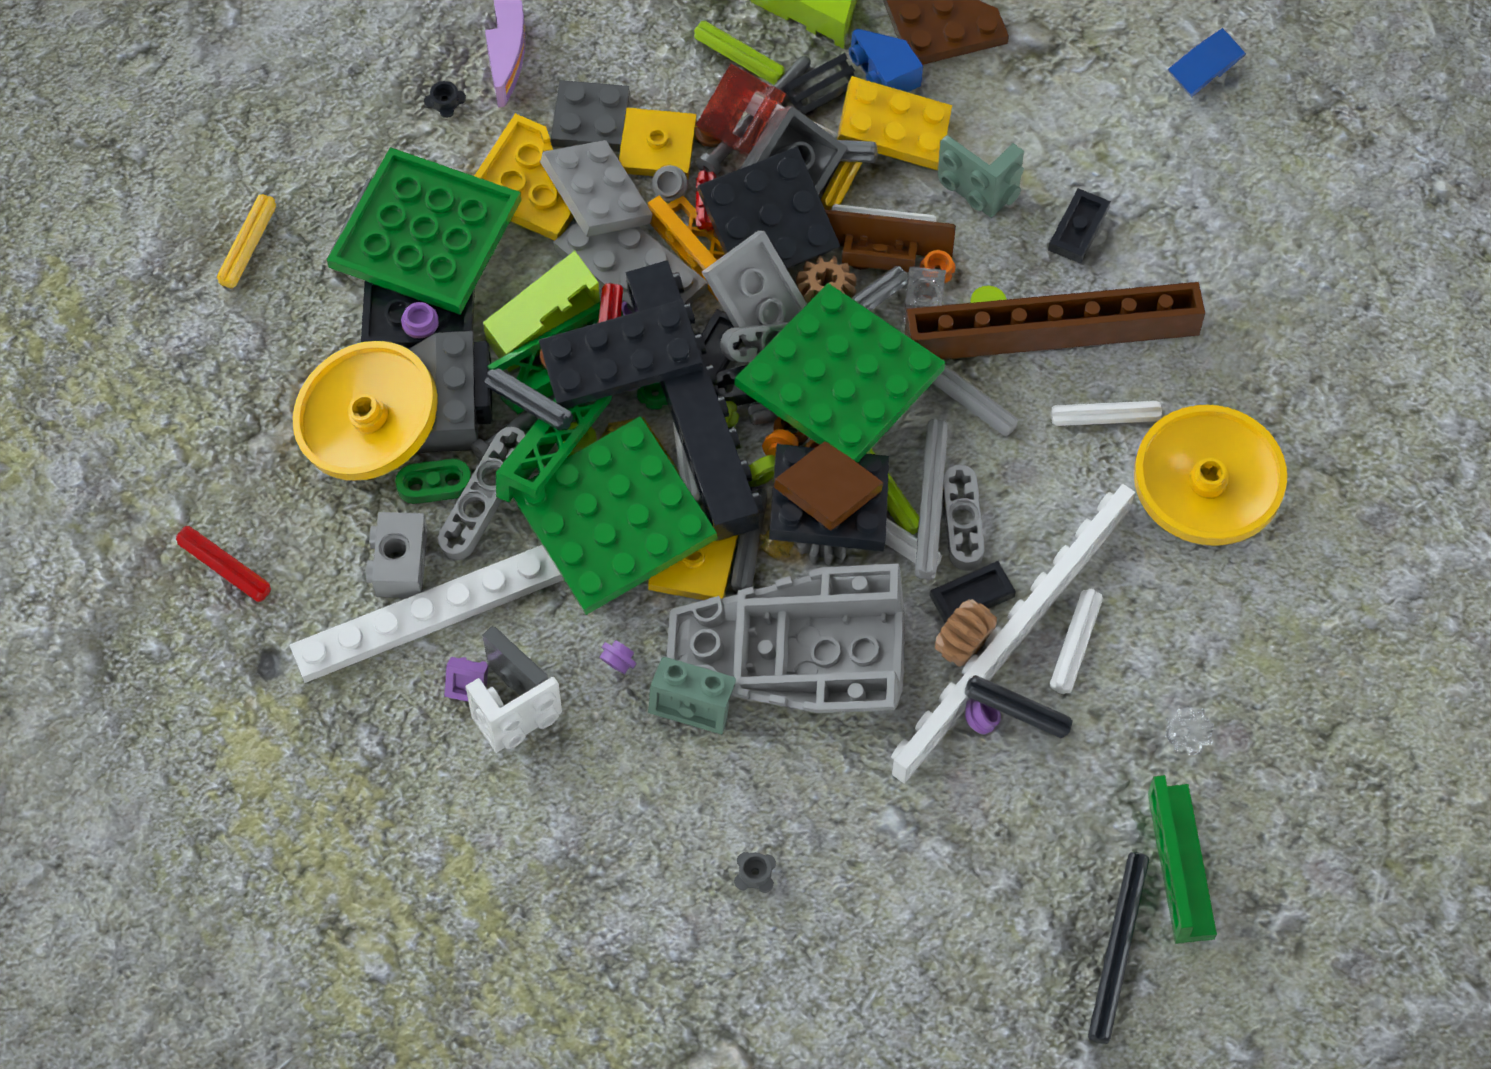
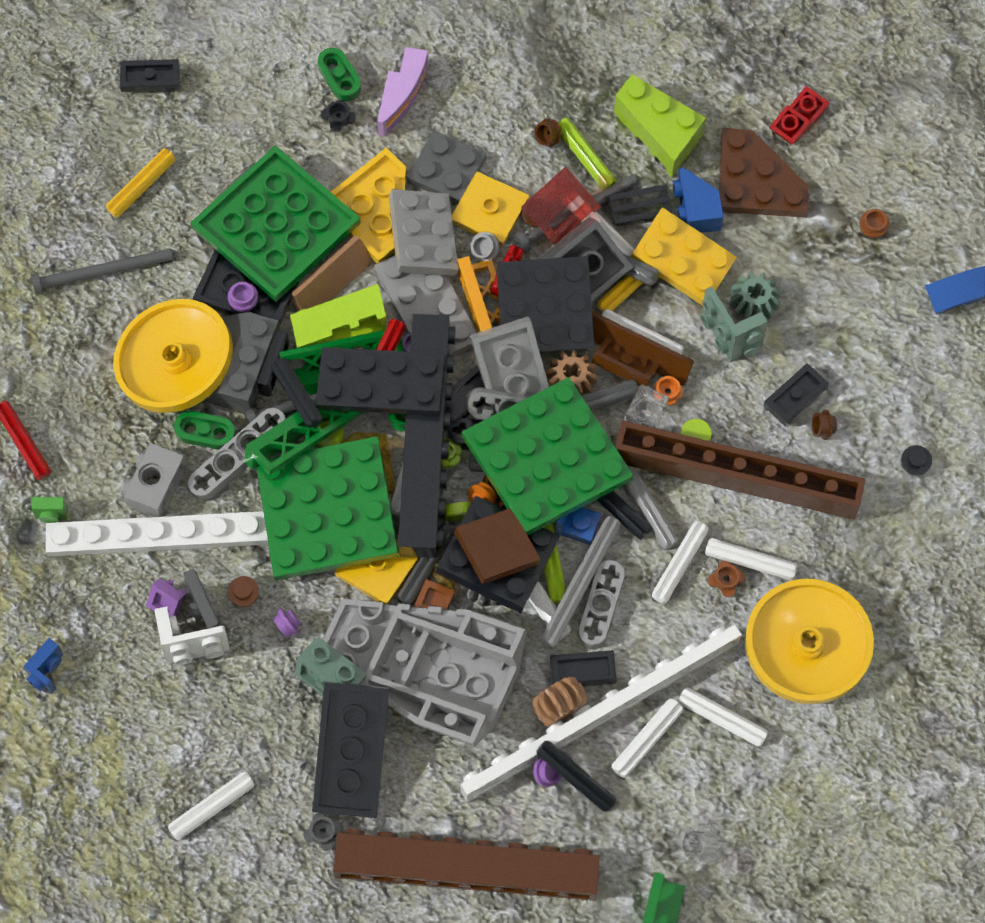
camera: 20 degrees right, 5 degrees up
none -> blue bracket [23,638,63,694]
none -> dark grey bar [31,249,176,295]
none -> bright green plate [31,497,68,523]
none -> black plate [120,59,180,92]
none -> white axle [168,772,254,840]
none -> dark orange plate [227,576,259,607]
none -> medium nougat slope [292,235,372,311]
none -> black plate [312,681,390,818]
none -> green plate [317,48,361,101]
none -> reddish brown brick [333,829,600,901]
none -> dark orange plate [414,579,455,610]
none -> reddish brown plate [535,118,562,147]
none -> blue bracket [555,507,601,545]
none -> black axle [596,491,651,540]
none -> white axle [652,521,709,604]
none -> white axle [678,688,768,746]
none -> dark orange plate [708,561,745,597]
none -> sand green gear [729,271,781,320]
none -> reddish brown plate [811,409,837,440]
none -> dark orange plate [859,209,890,238]
none -> black plate [901,445,932,476]

